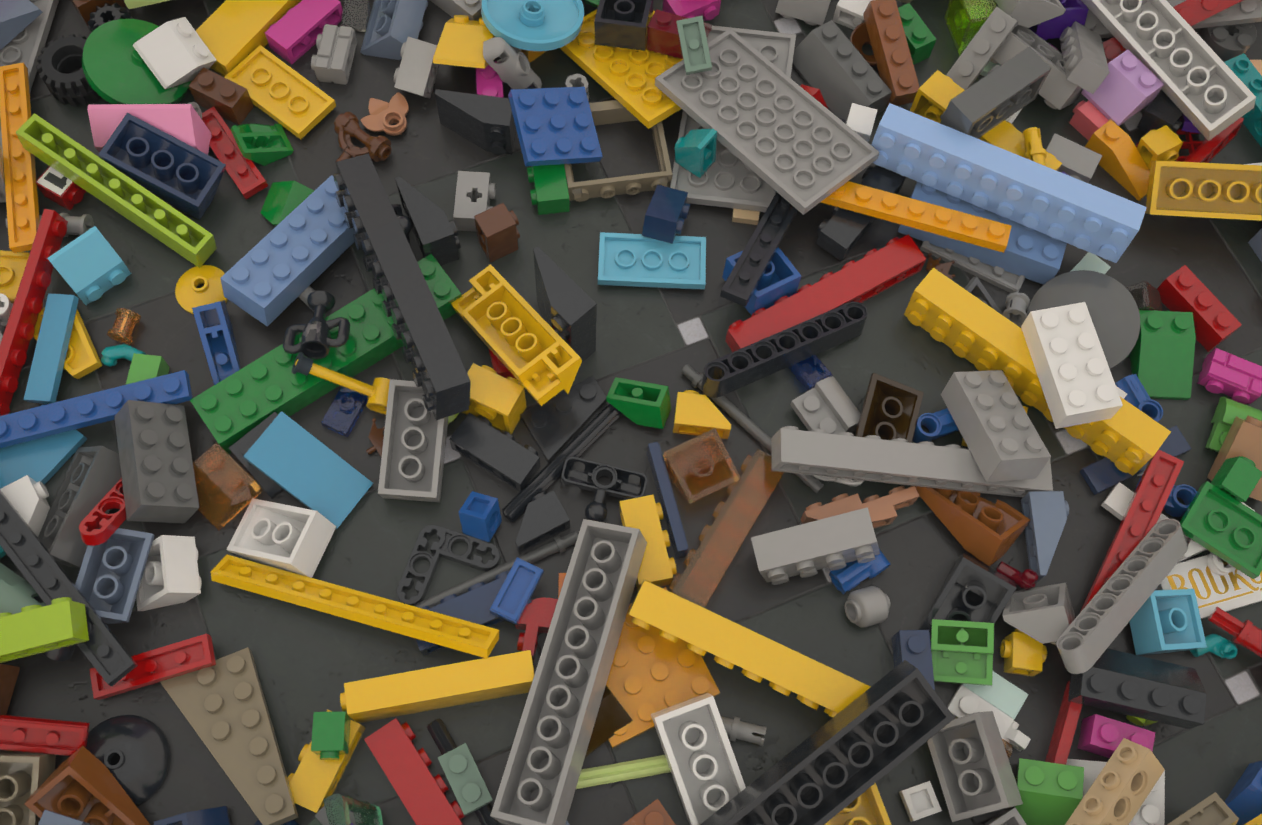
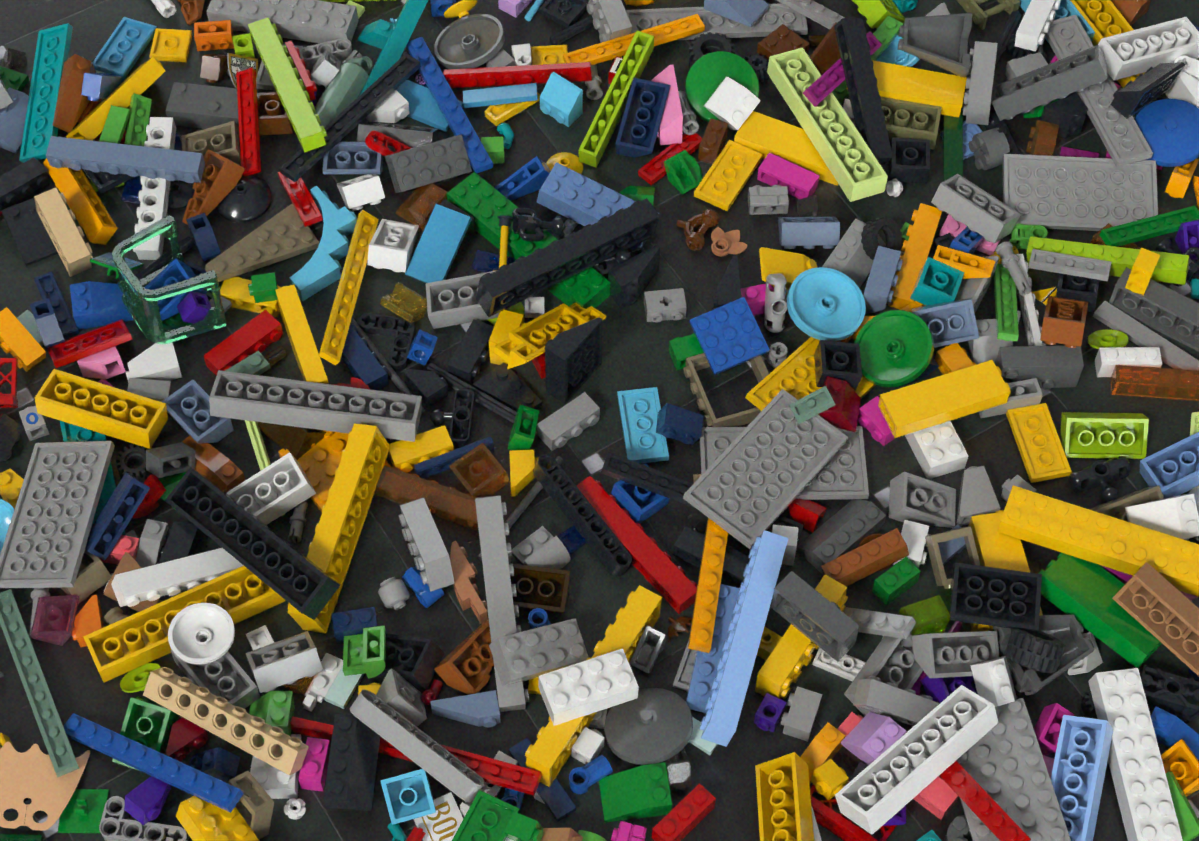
camera: 85 degrees right, 10 degrees down
clear orange bush [107,308,141,344] -> none
light grey brick [394,37,440,99] -> none
reddish brown brick [474,203,520,263] -> none
blue tile [489,557,544,625] -> none
teal slope [674,128,717,178] -> none
light grey bush [1002,292,1030,327] -> none
yellow pin [1023,127,1047,166] -> none
none -> white plate [284,798,306,820]
none -> medium azure arch [289,186,357,301]
none -> clear yellow bracket [380,283,427,323]
none -> light grey brick [537,392,600,451]

